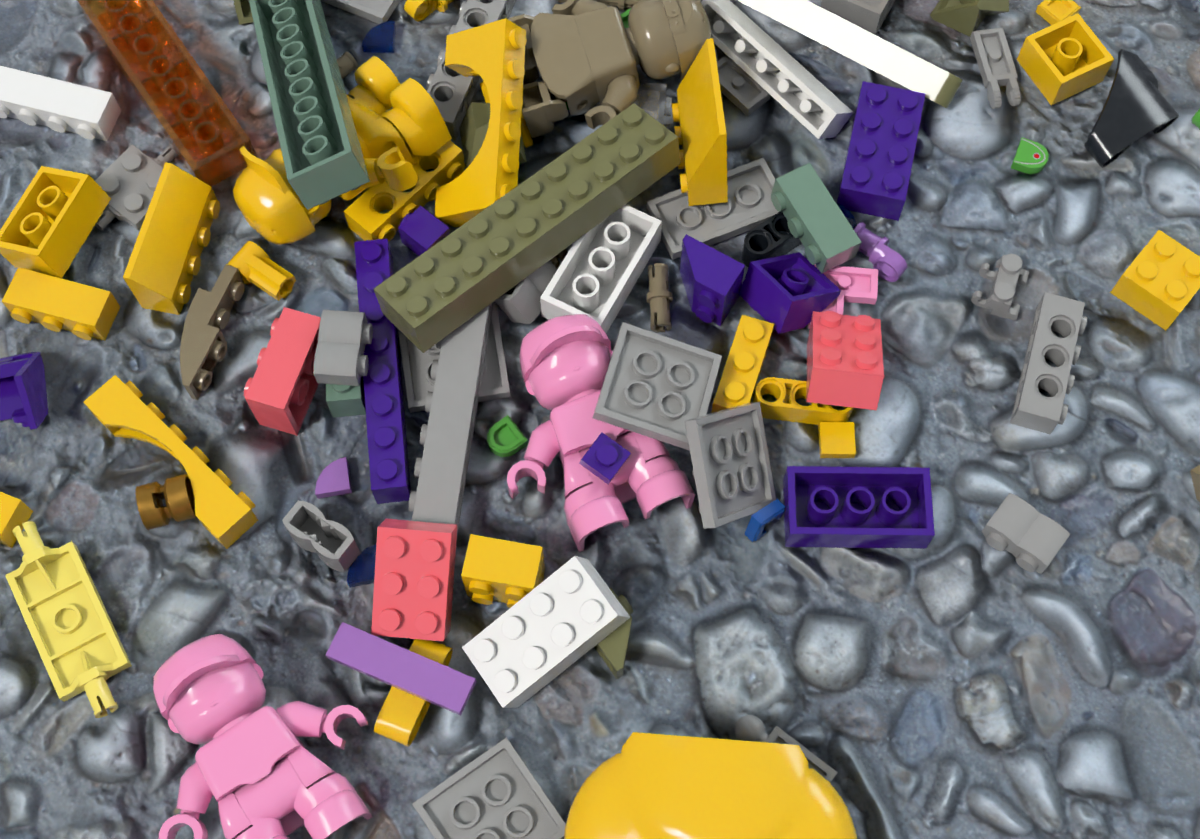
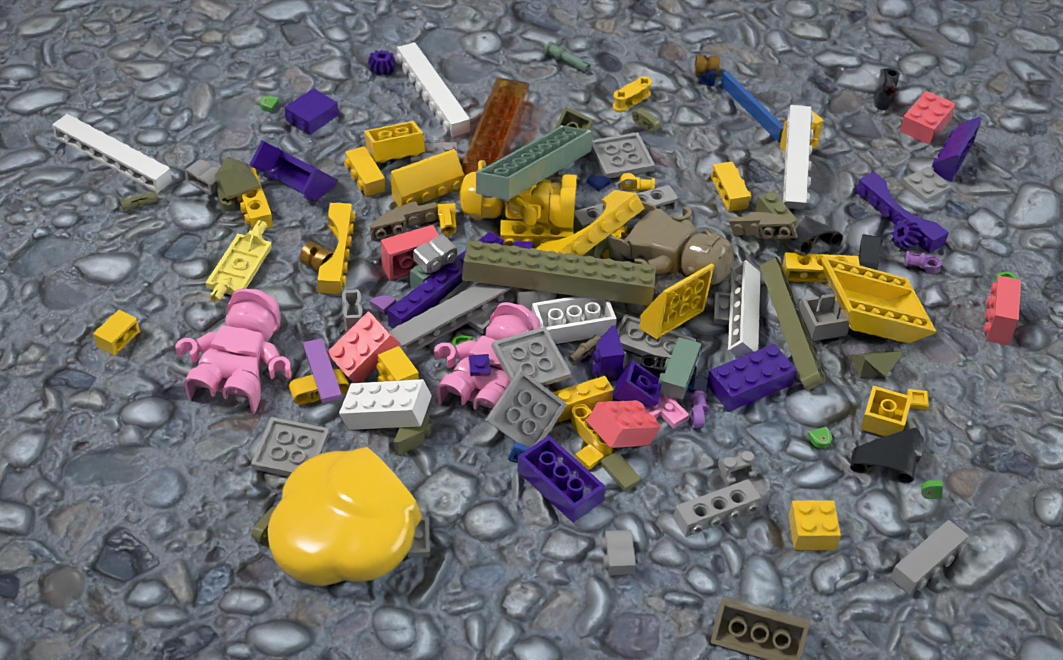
camera: 45 degrees right, 20 degrees down
light grey hinge [970,28,1021,109] -> none
none -> olive tile [600,452,642,492]

